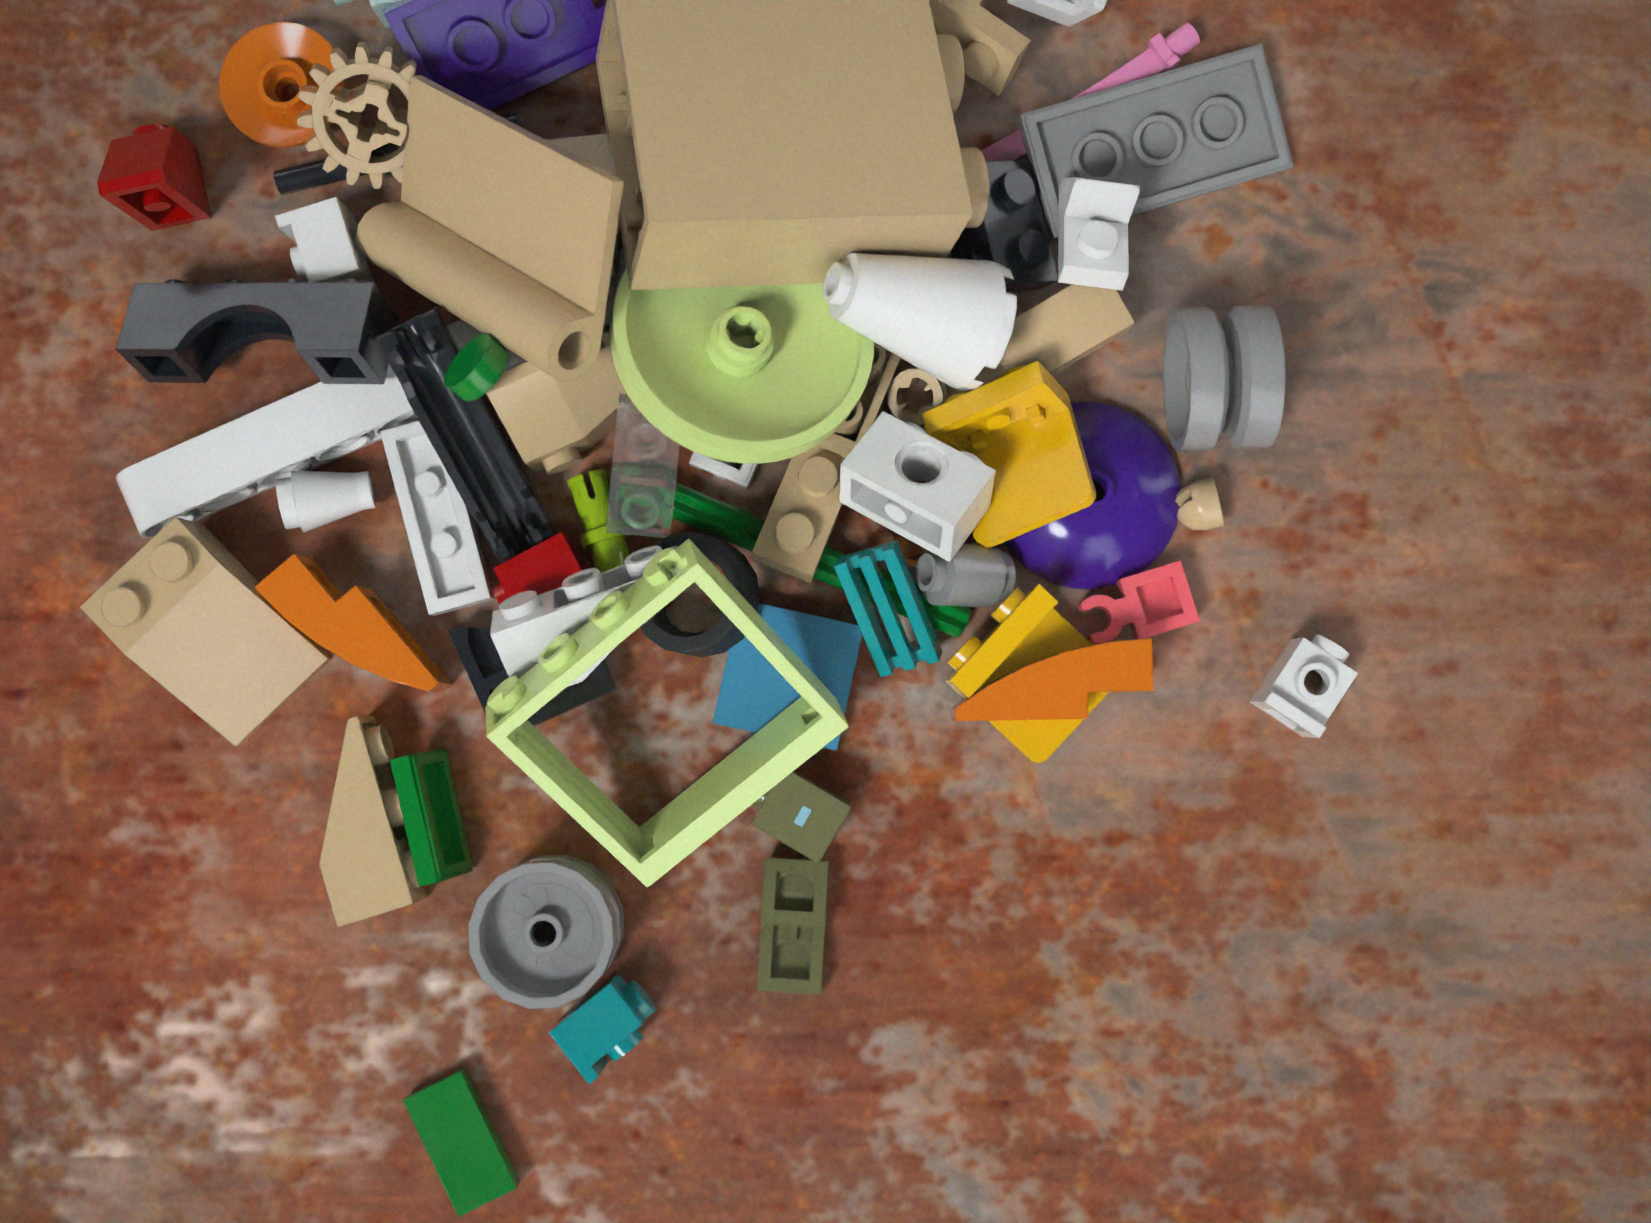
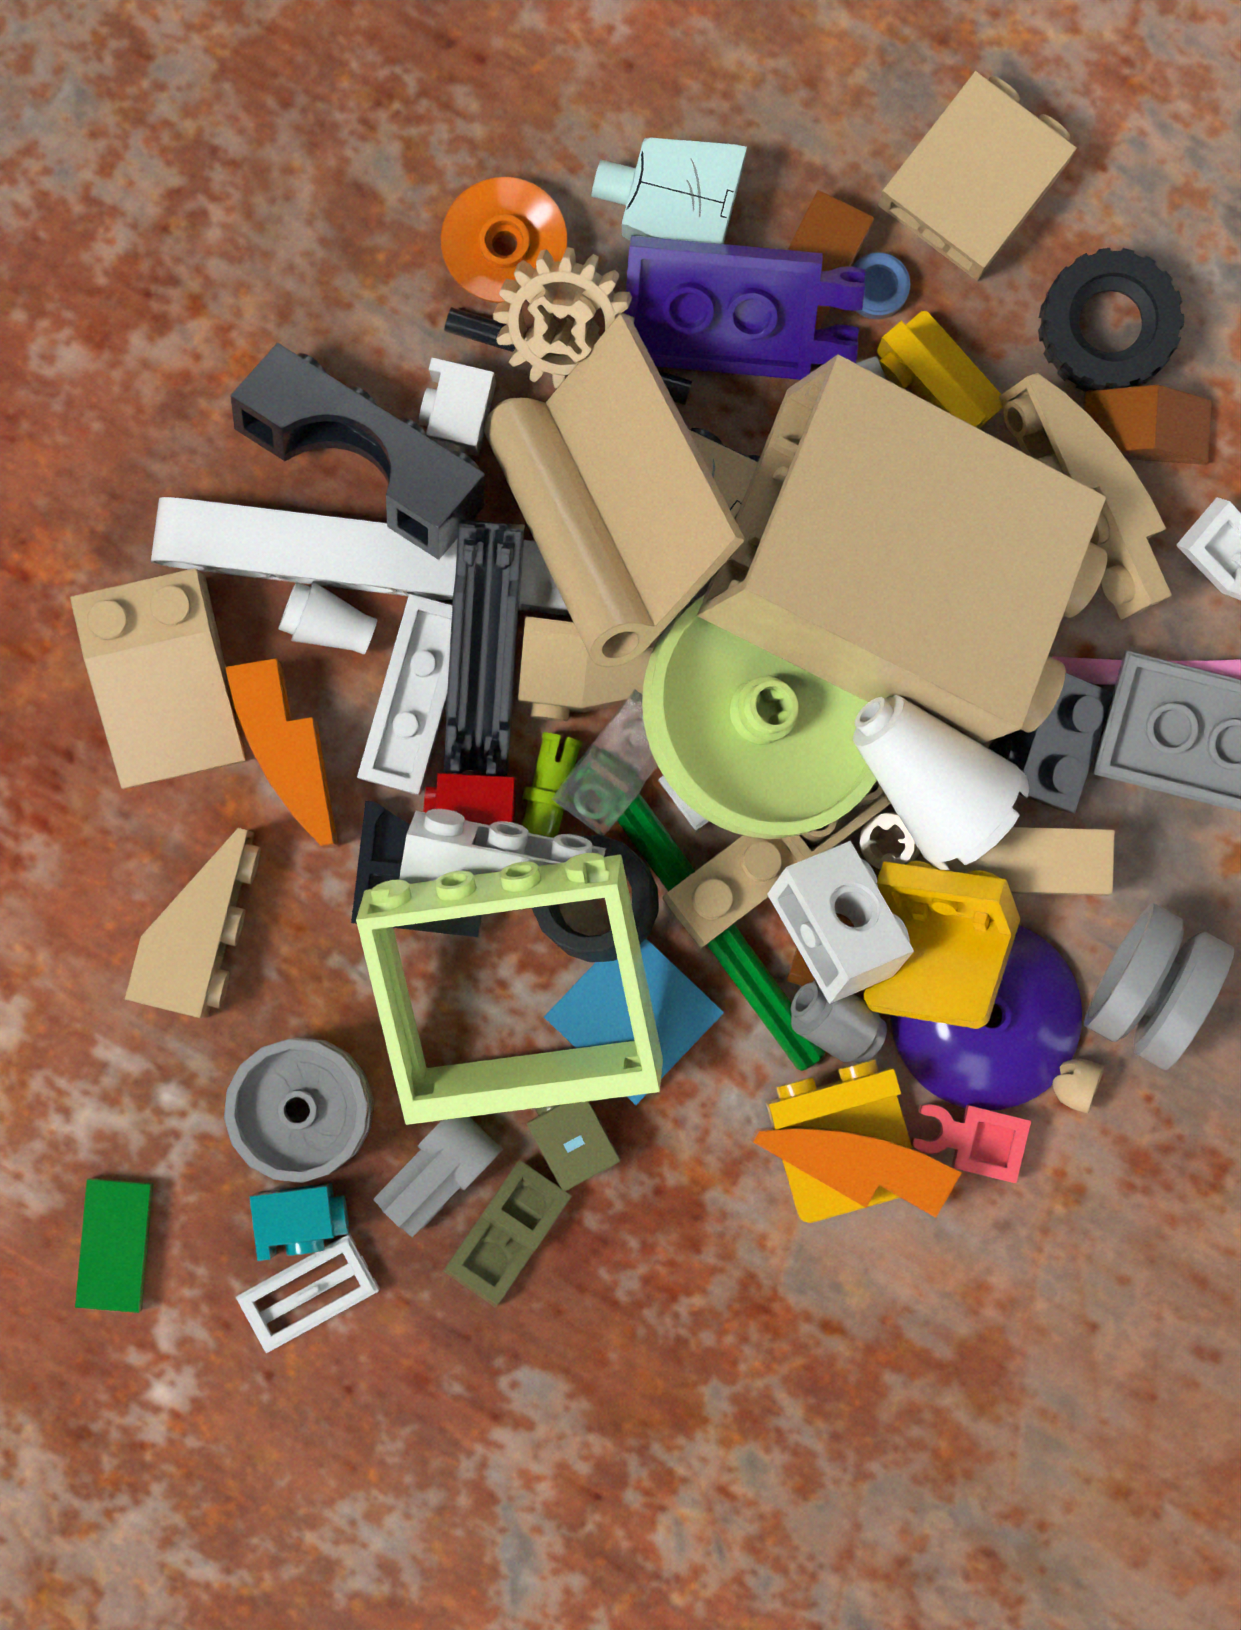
camera: 30 degrees right, 0 degrees up
red slope [97,124,212,231] -> none
green tile [390,748,473,887] -> none
green tile [444,333,508,402] -> none
teal tile [834,540,942,678] -> none
white slope [1058,177,1140,291] -> none
white brick [1249,635,1358,738] -> none
none -> white tile [236,1233,380,1353]
none -> light grey piece [373,1117,503,1237]

